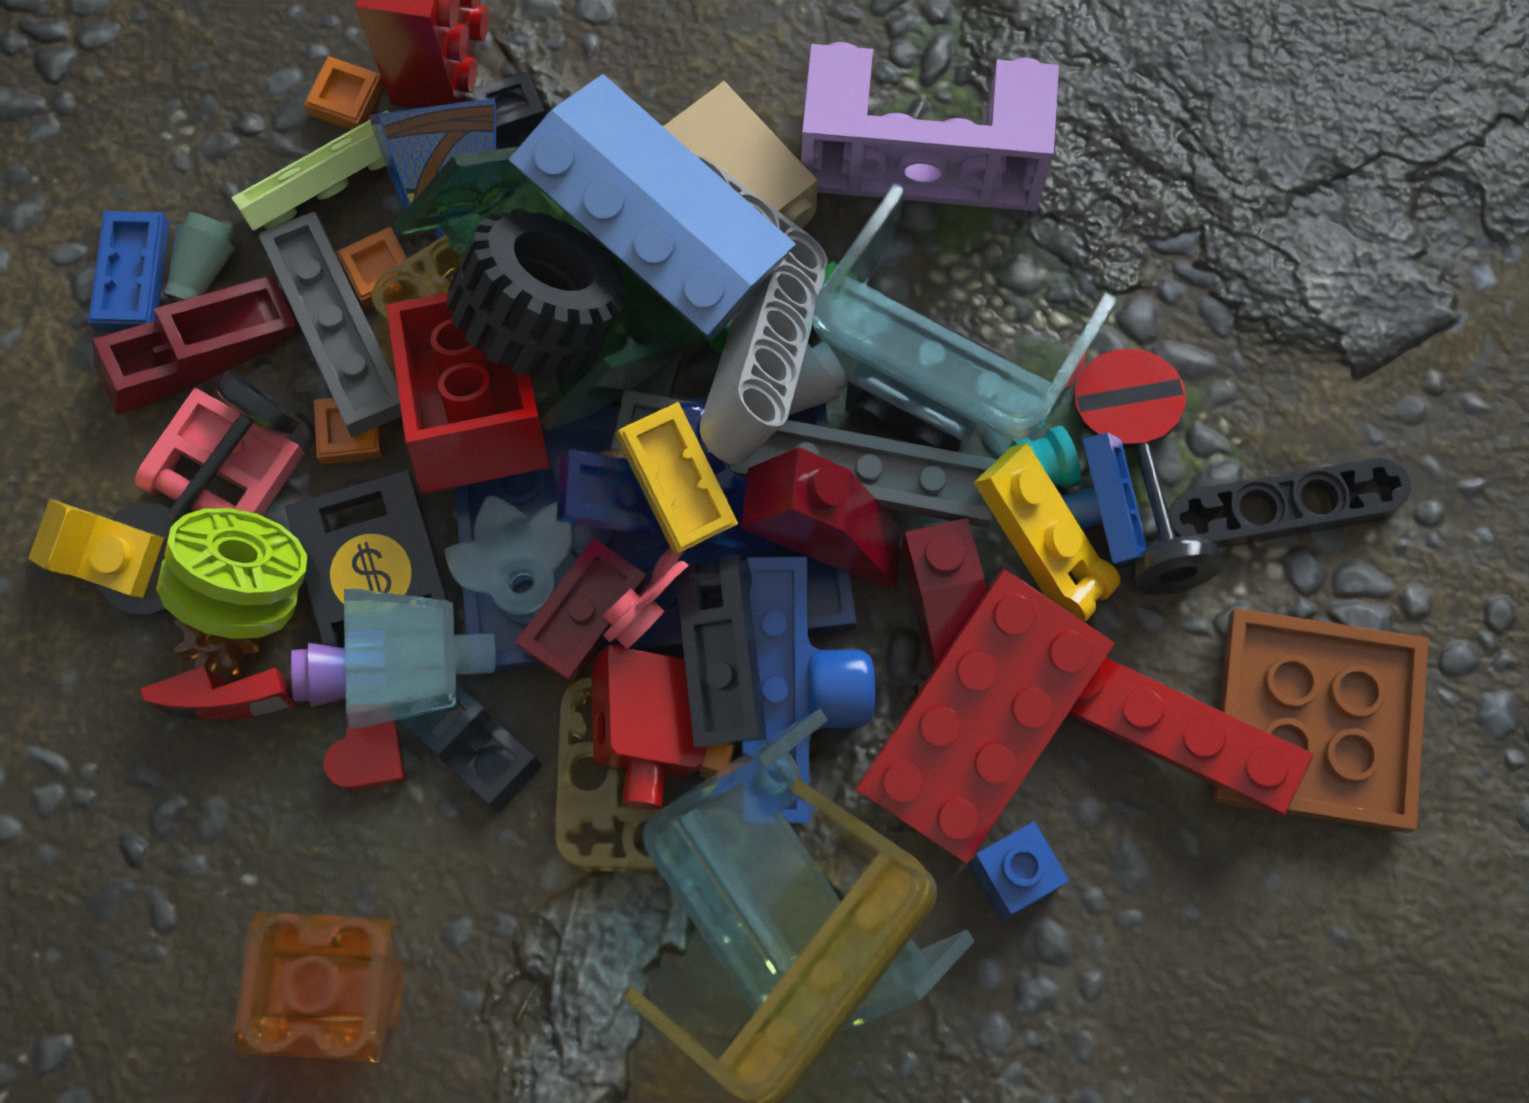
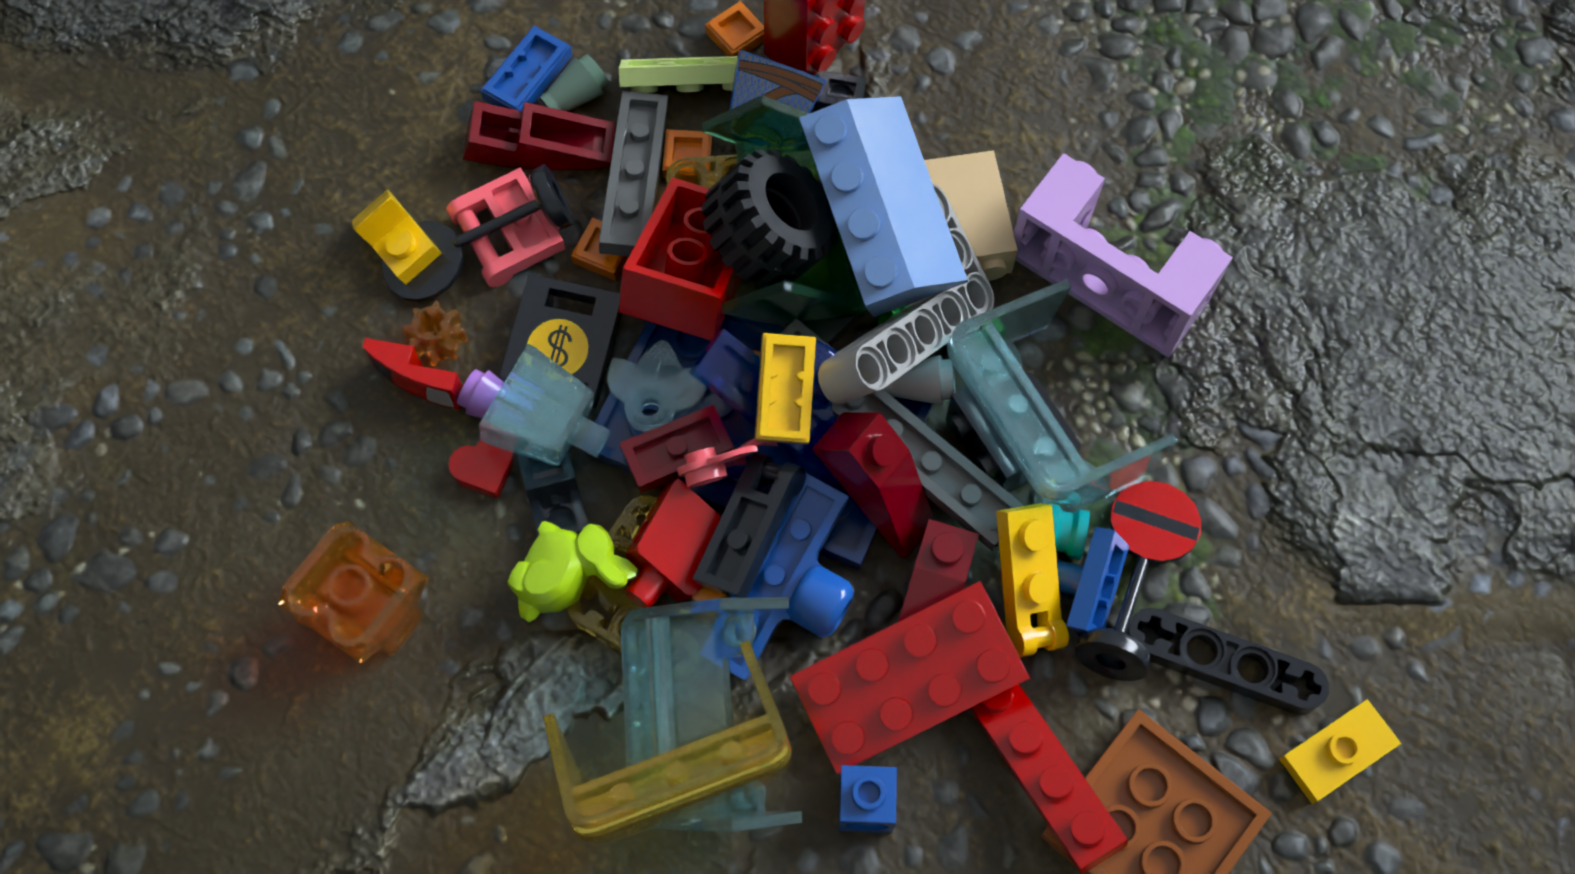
camera: 30 degrees right, 5 degrees down
lime wheel [156,508,307,639] -> none
none -> lime animal [507,521,638,622]
none -> yellow plate [1279,699,1402,804]

